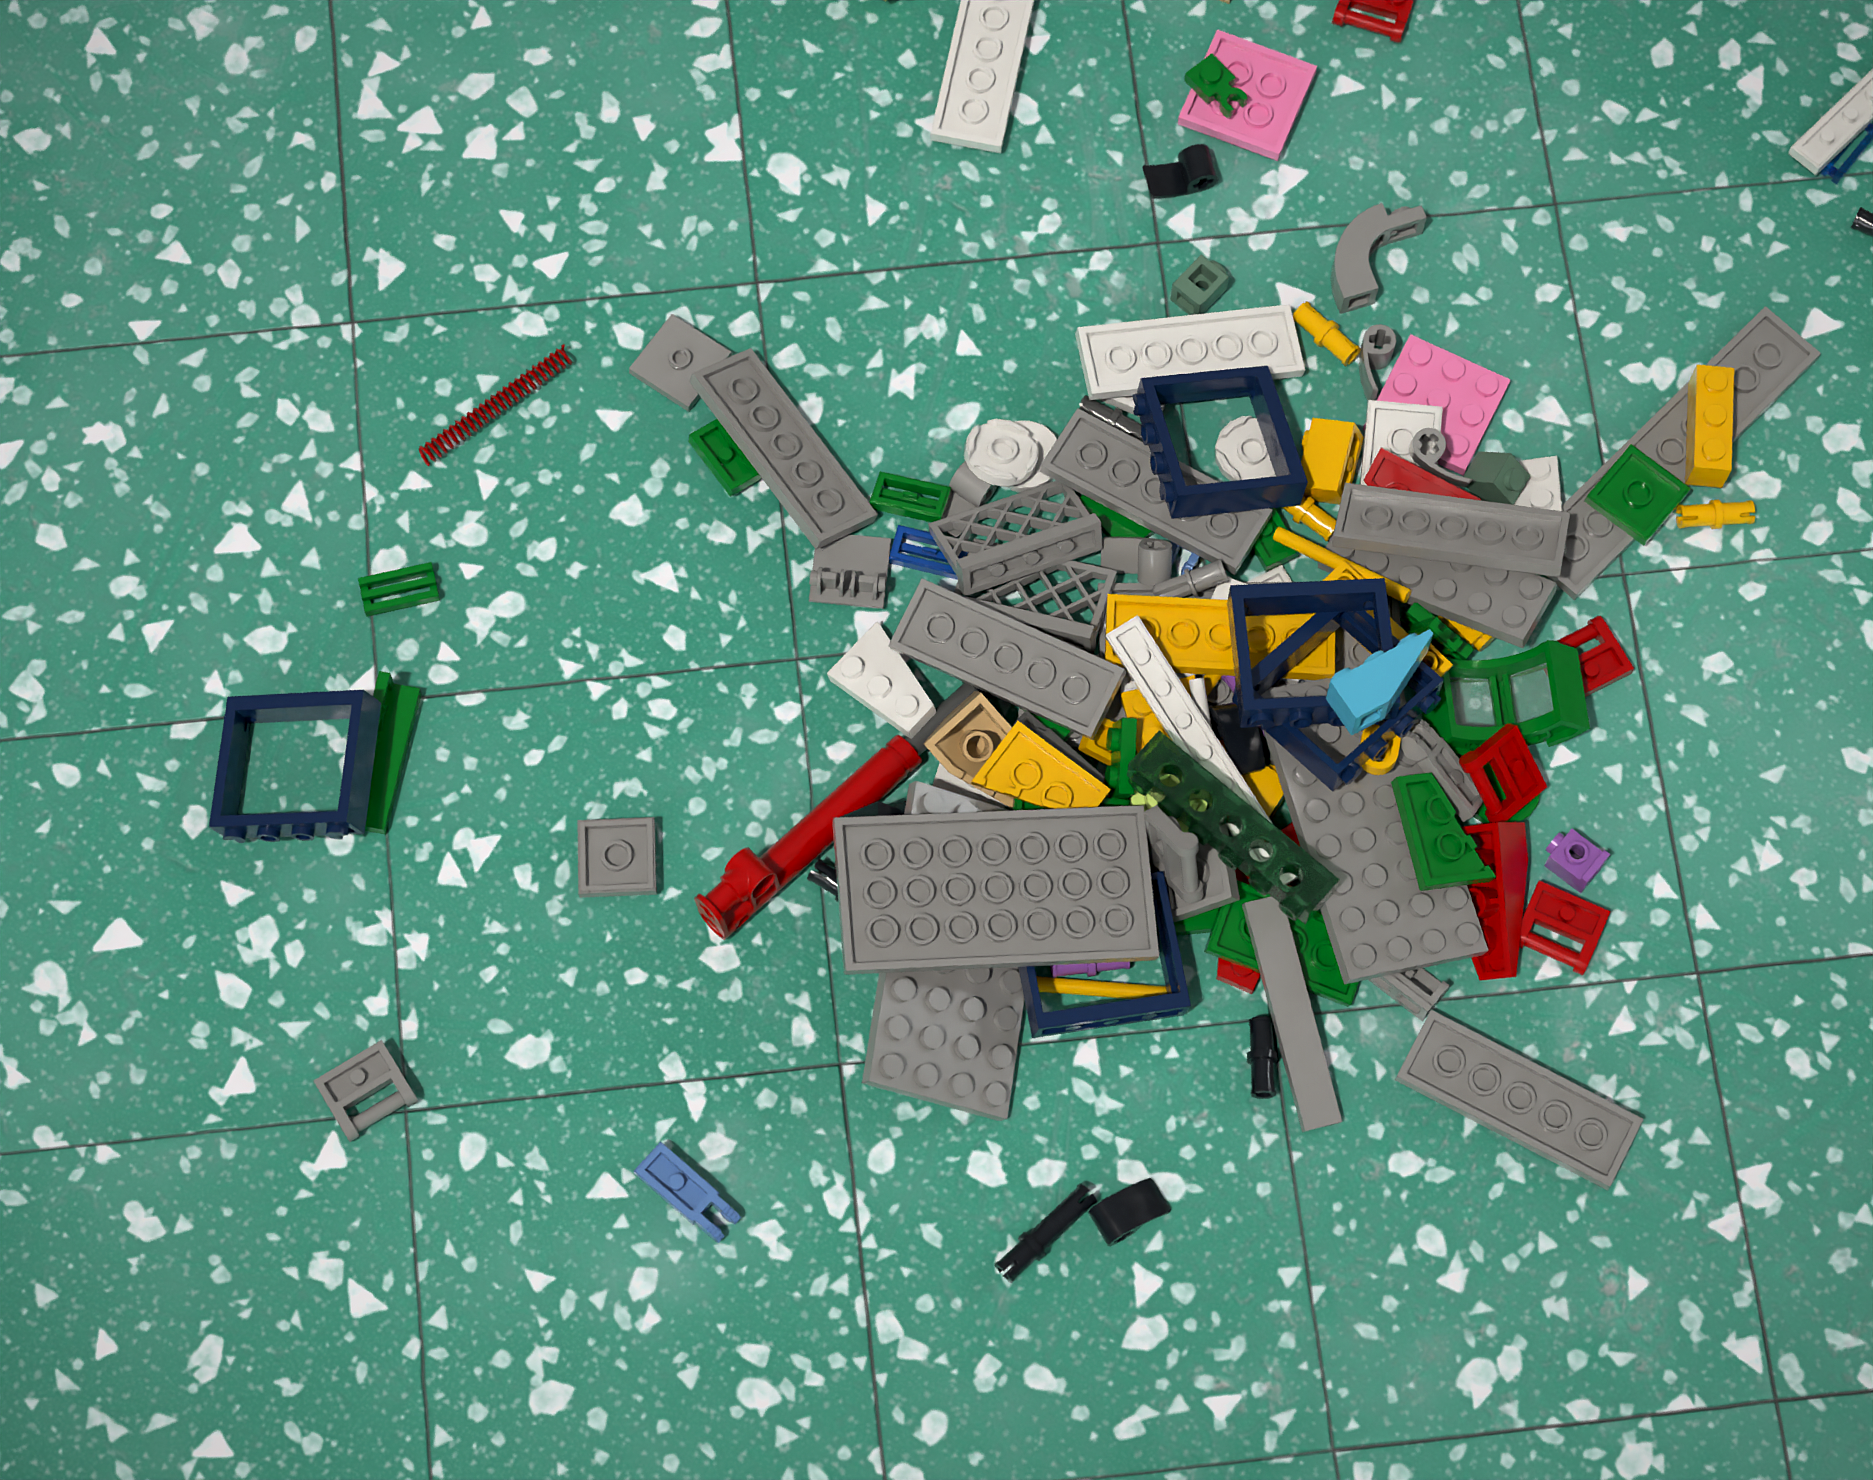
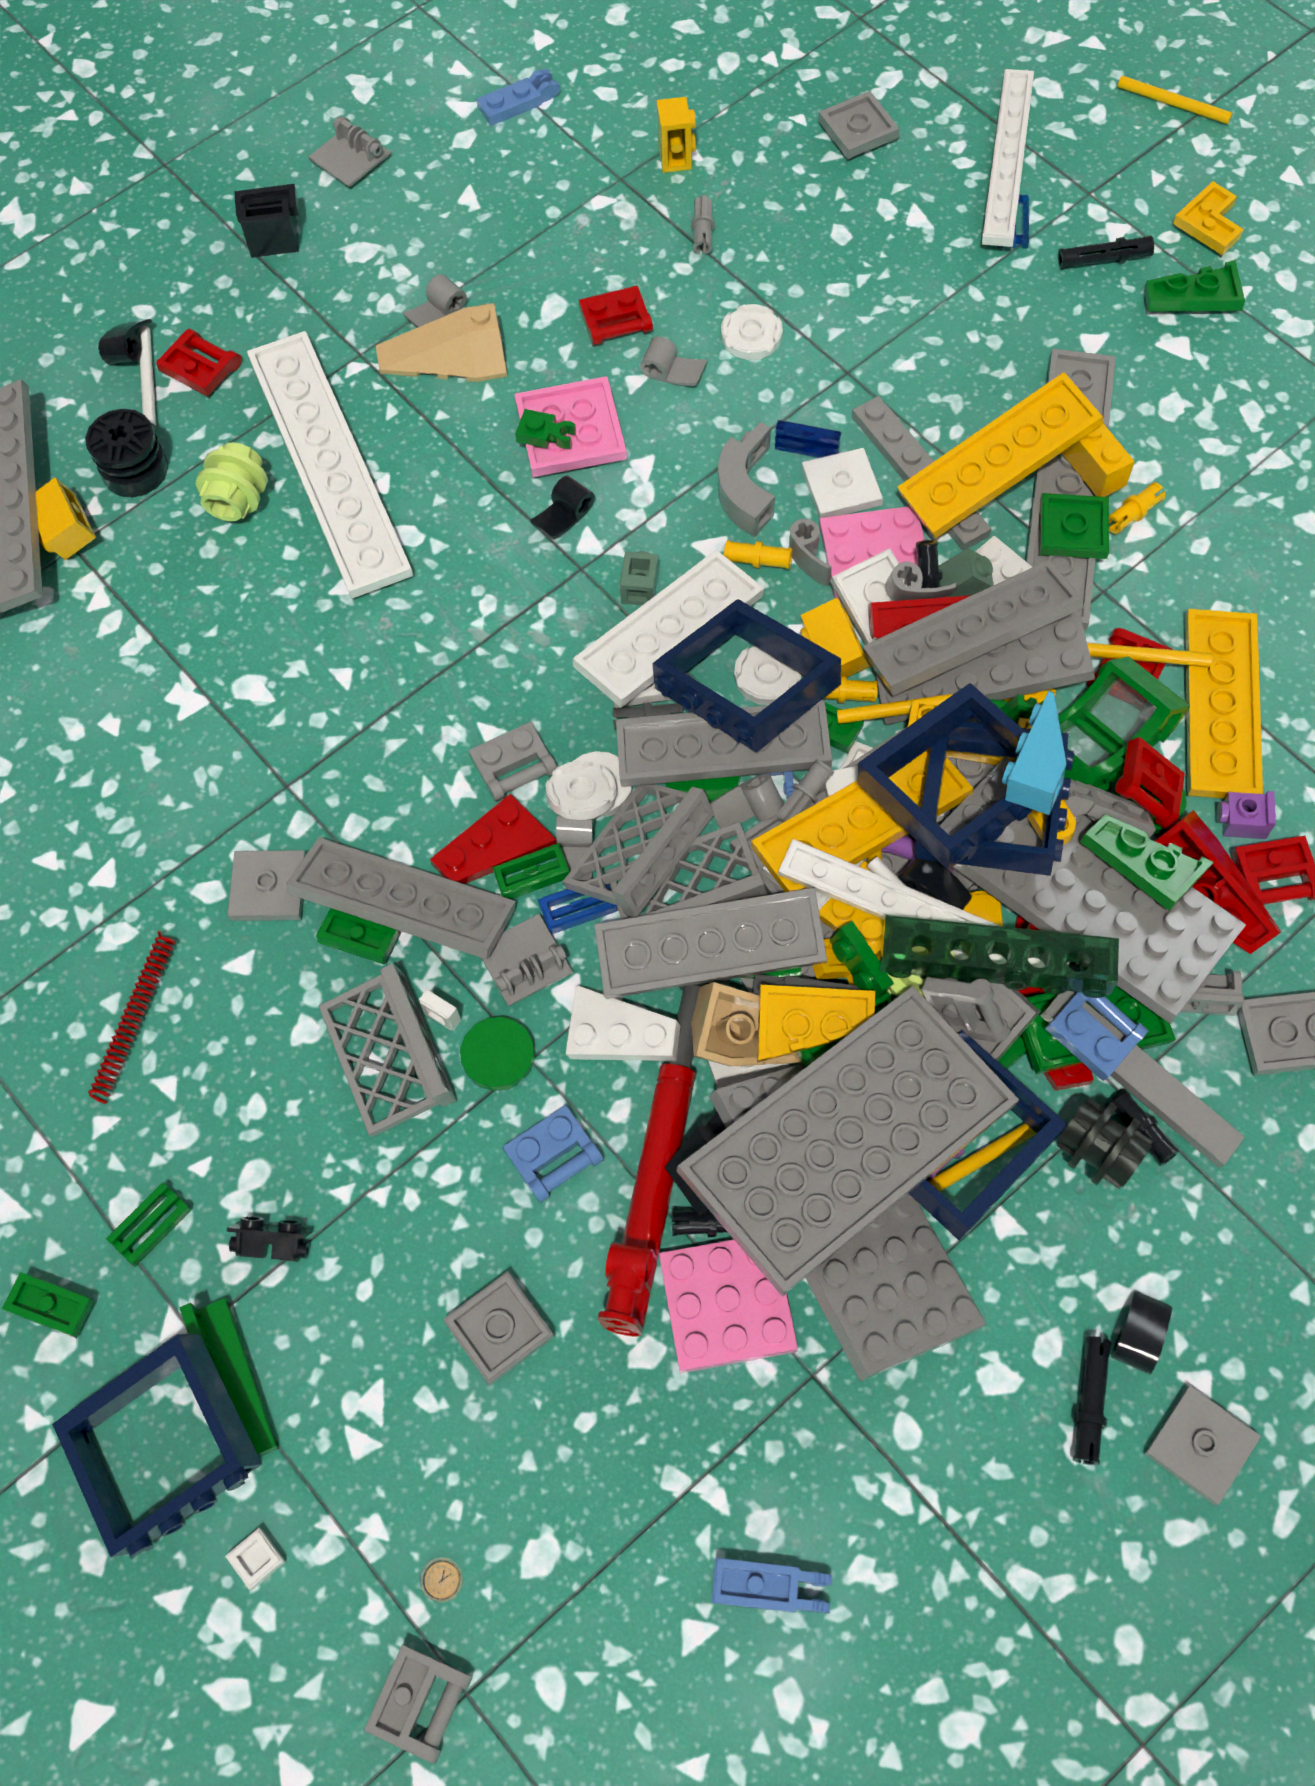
camera: 30 degrees left, 5 degrees down
none -> green plate [2,1272,94,1339]
none -> white tile [225,1528,286,1590]
none -> black hinge [227,1216,314,1262]
none -> light grey fence [319,963,457,1137]
none -> white tile [419,989,461,1031]
none -> clear tile [420,1557,463,1603]
none -> red wing [430,794,557,884]
none -> green tile [460,1017,535,1091]
none -> light grey plate [468,721,557,802]
none -> medium blue plate [502,1105,604,1203]
none -> light grey panel [640,336,707,386]
none -> bright pink plate [659,1240,798,1373]
none -> white tile [721,304,783,360]
none -> clear blue tile [775,420,841,458]
none -> white plate [801,448,883,518]
none -> light grey plate [852,396,991,551]
none -> yellow plate [897,372,1104,539]
none -> black pin [916,540,943,588]
none -> medium blue plate [1045,979,1149,1081]
none -> pearl dark grey piece [1056,1098,1153,1189]
none -> yellow bar [1087,643,1213,667]
none -> light grey plate [1144,1386,1261,1506]
none -> yellow plate [1185,609,1263,799]

